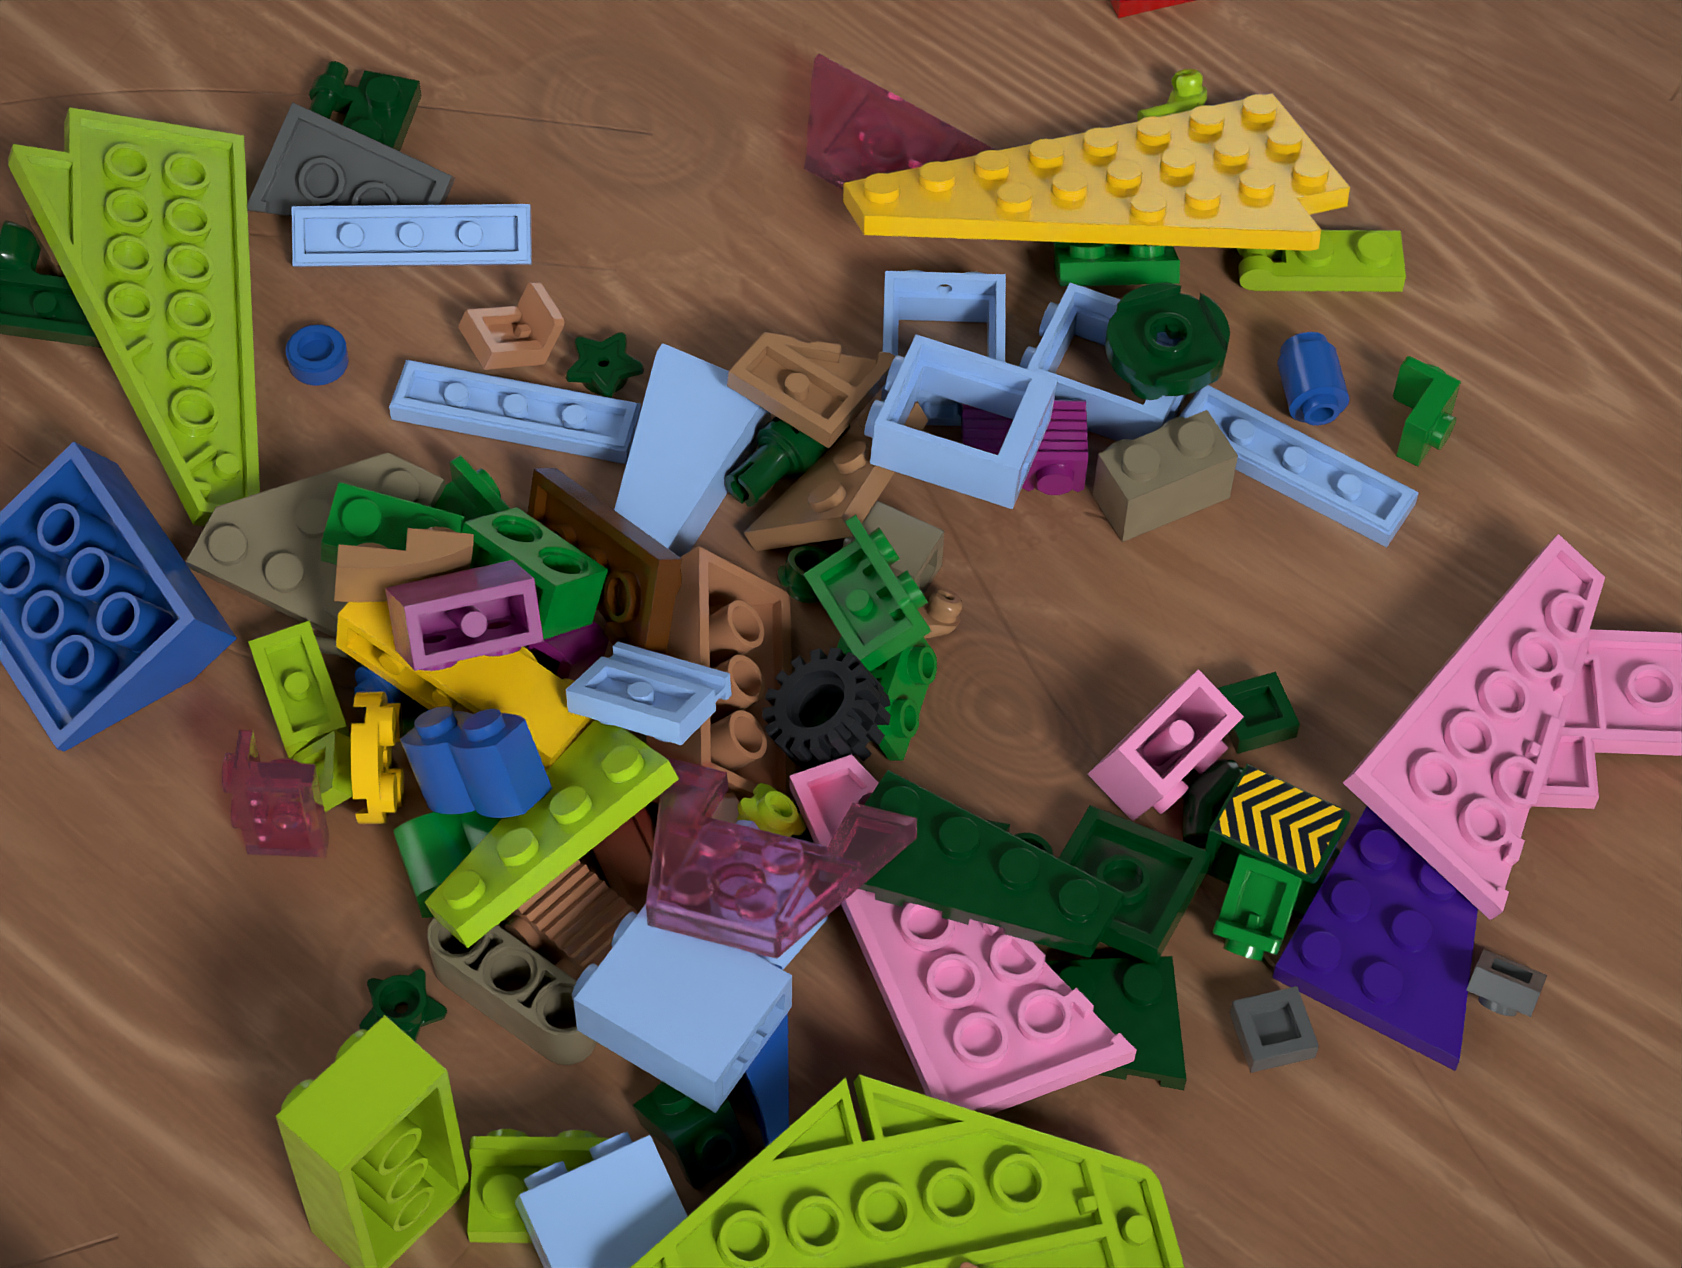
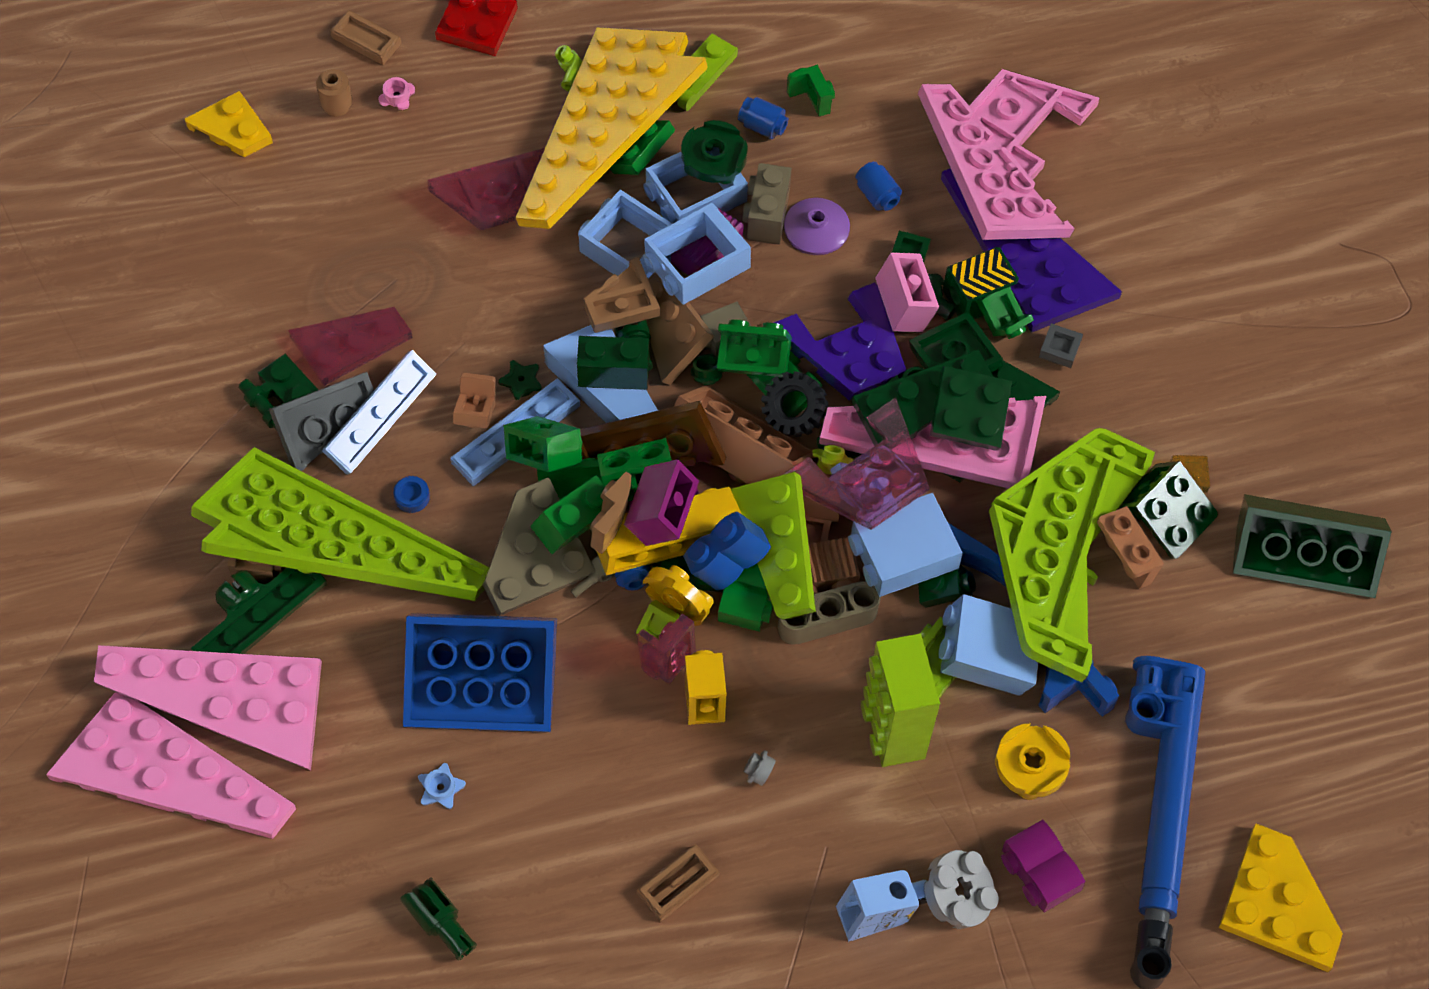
camera: 55 degrees left, 5 degrees up
lime plate [248,620,351,759] -> none
dark green plate [359,969,447,1042] -> none
light blue plate [566,642,732,745] -> none
light blue tile [1179,385,1419,548] -> none
dark grey plate [1466,949,1547,1017] -> none
none -> clear pink wing [288,307,413,386]
none -> green brick [503,416,582,472]
none -> dark green brick [577,336,649,390]
none -> yellow brick [685,650,727,725]
none -> light grey plate [744,750,776,786]
none -> dark purple wing [774,282,906,401]
none -> medium lavender dish [784,198,850,255]
none -> blue brick [856,161,902,211]
none -> dark green plate [930,366,1012,451]

